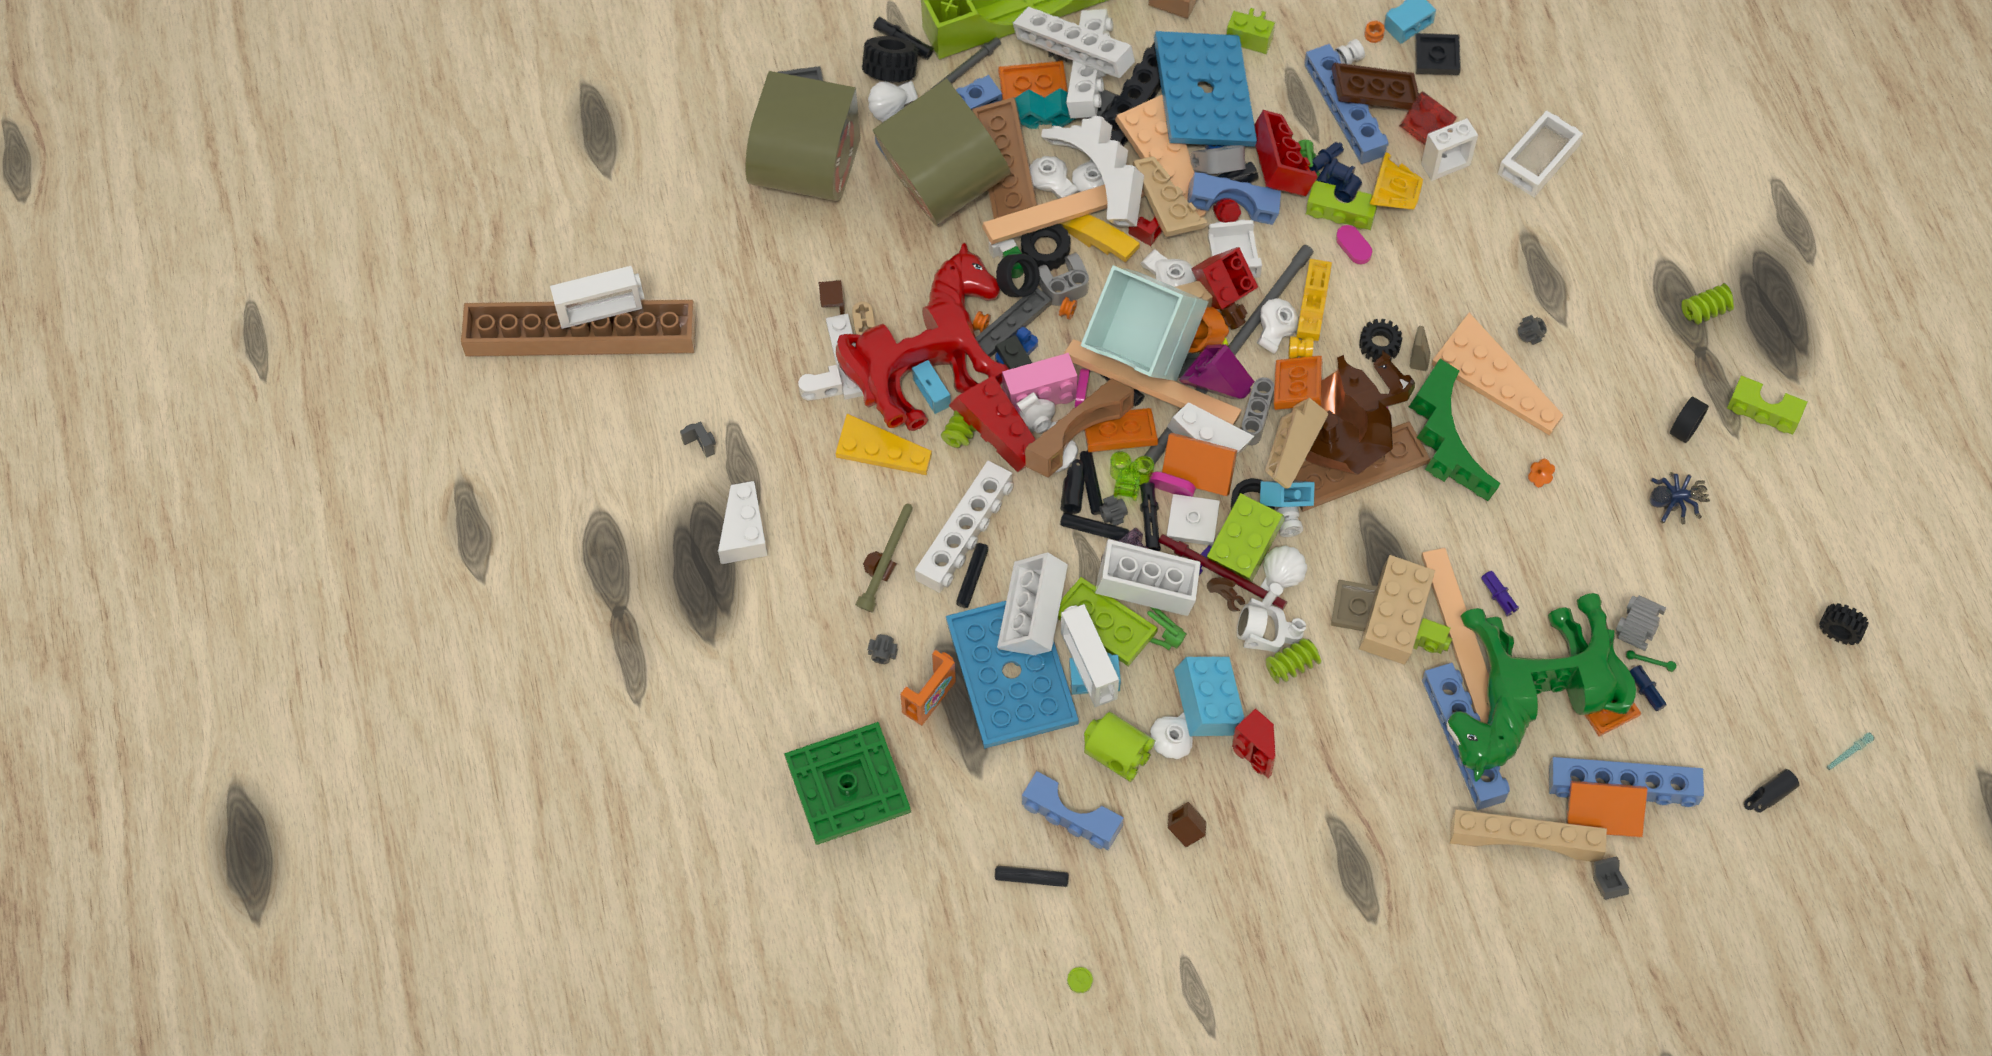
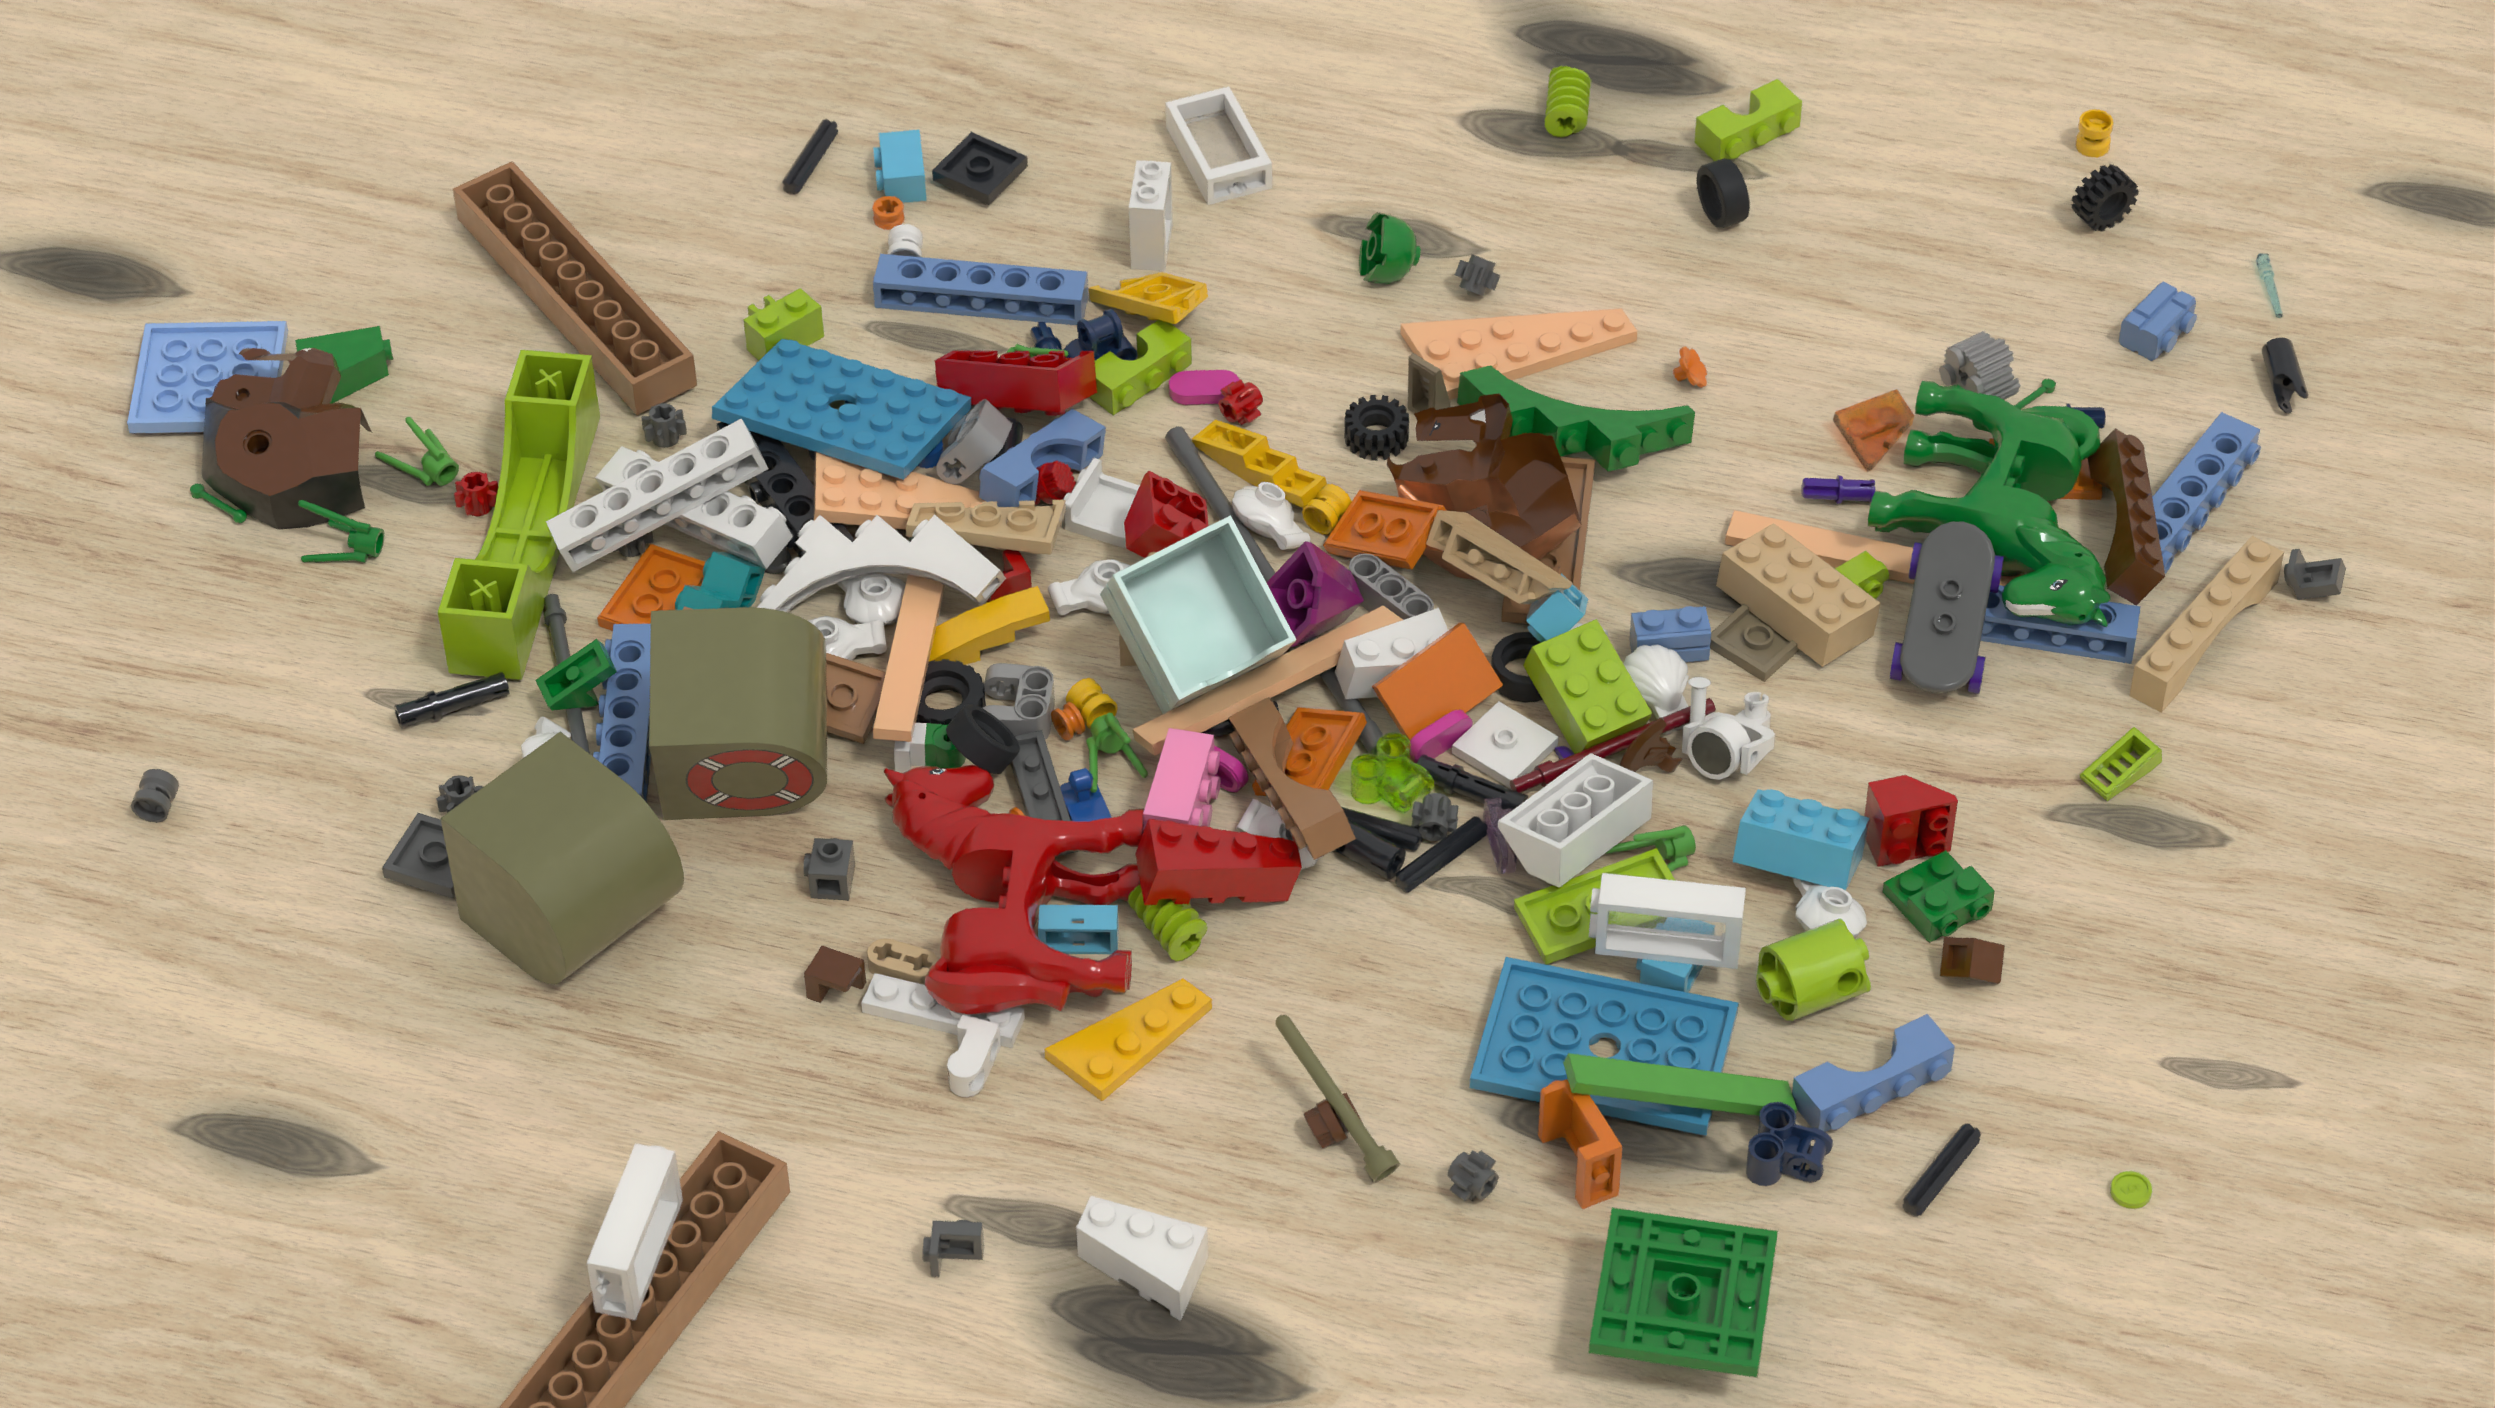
camera: 60 degrees left, 15 degrees down
black tyre [862,36,919,82] -> none
white brick [915,461,1014,593] -> none
black axle [956,543,988,608] -> none
pearl dark grey plate [995,335,1032,369] -> none
white slope [997,552,1068,655] -> none
white animal [1016,392,1055,433] -> none
lime piece [1266,638,1321,684] -> none
reddish brown tile [1331,63,1422,111] -> none
clear red plate [1399,91,1457,145] -> none
orange tile [1566,781,1647,837] -> none
animal [1649,472,1710,525] -> none
none -> dark grey gear [436,775,483,813]
none -> green slope [535,639,617,711]
none -> dark grey gear [641,403,687,448]
none -> dark grey brick [804,838,855,901]
none -> yellow wheel [1066,678,1118,729]
none -> bright green plant [1086,713,1148,793]
none -> red gear [1219,379,1263,426]
none -> green cylinder [1359,212,1421,284]
none -> bright green tile [1563,1053,1797,1116]
none -> medium blue brick [1629,606,1711,662]
none -> dark blue piece [1746,1102,1833,1186]
none -> clear orange wing [1833,389,1915,472]
none -> green plate [1882,851,1995,943]
none -> dark grey piece [1890,522,2004,694]
none -> yellow wheel [2076,109,2114,158]
none -> lime slope [2080,727,2162,801]
none -> reddish brown arch [2088,428,2165,606]
none -> medium blue brick [2119,282,2197,361]

